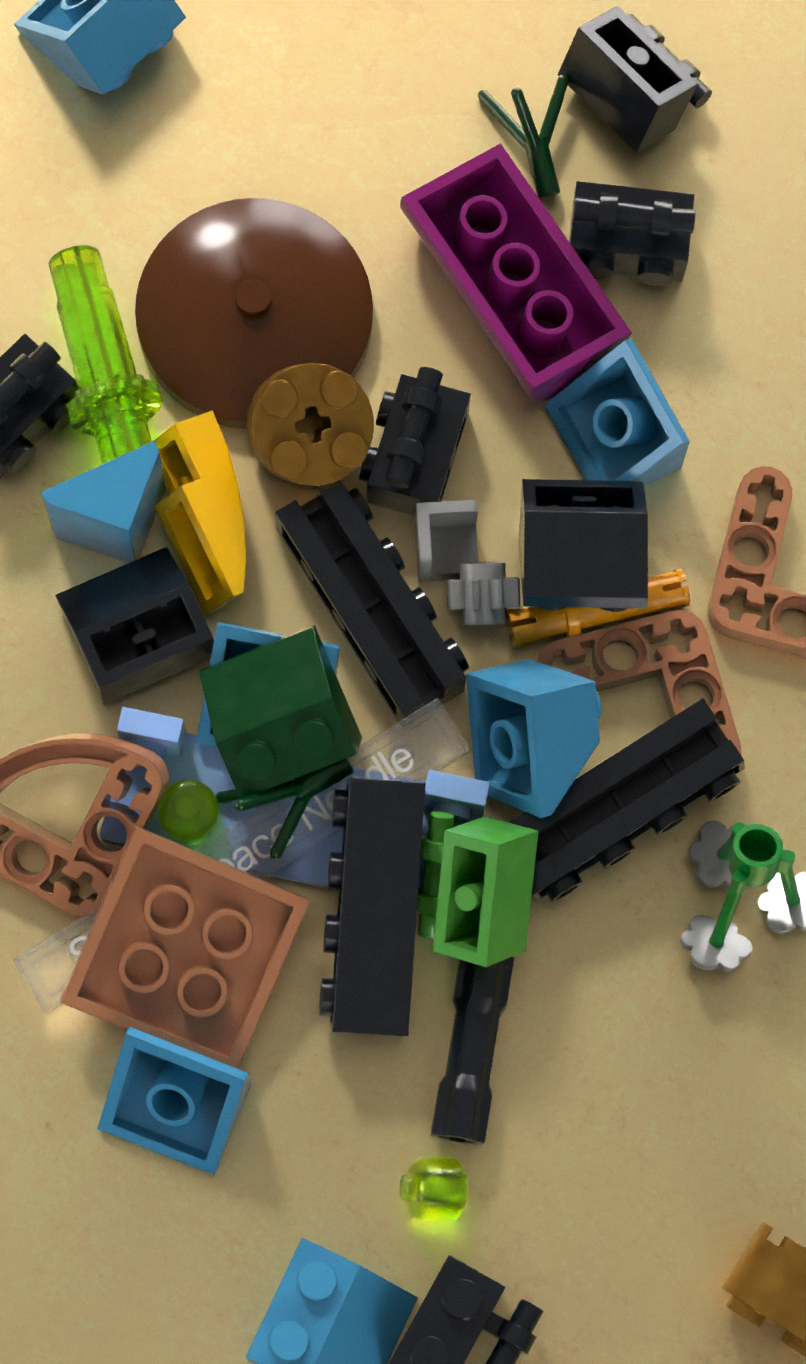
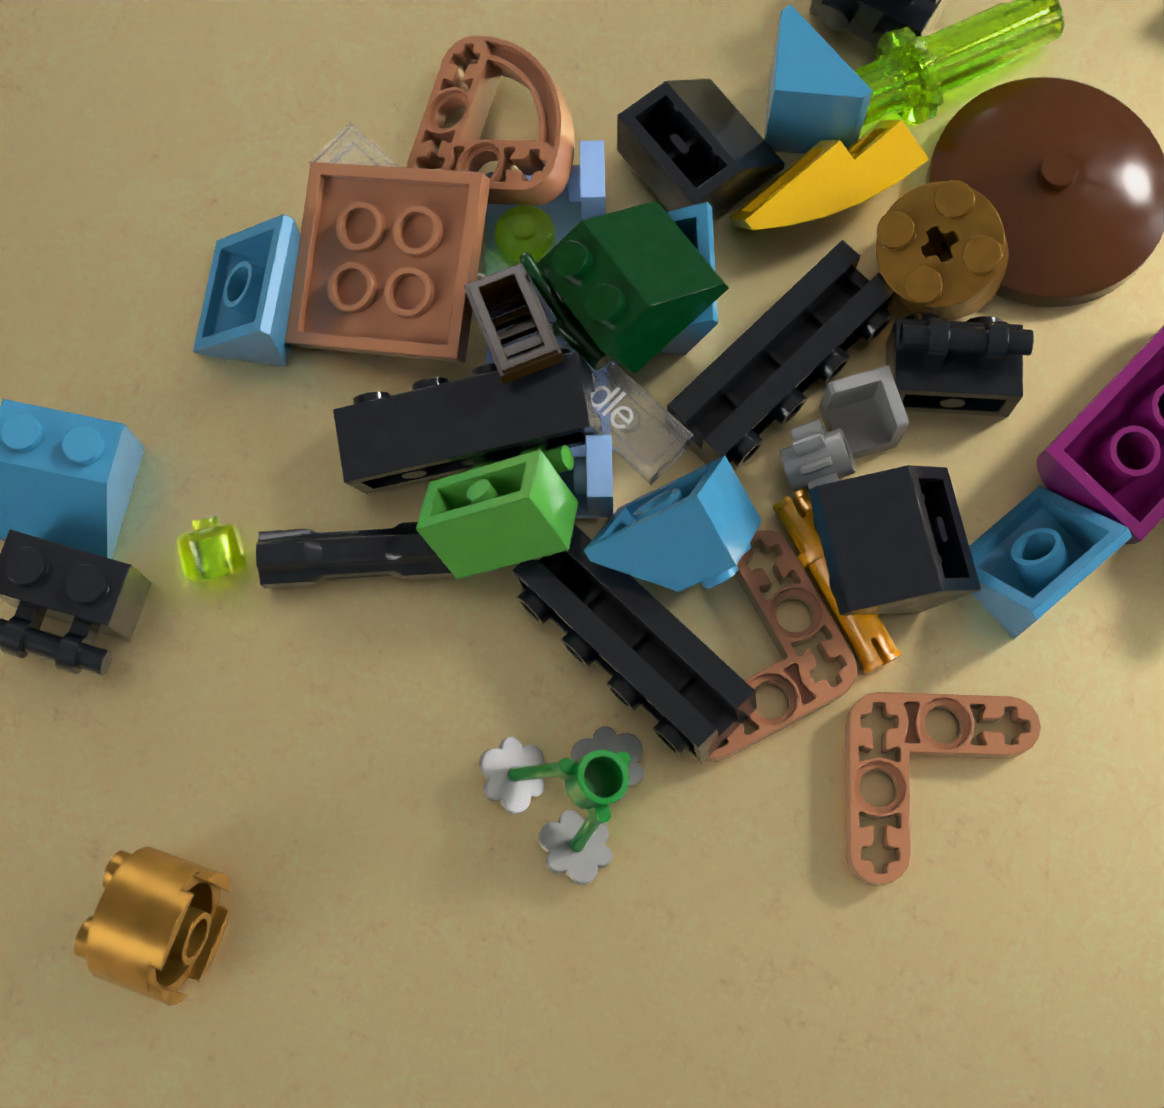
camera: 85 degrees right, 0 degrees up
none -> dark brown slope [464,263,564,385]

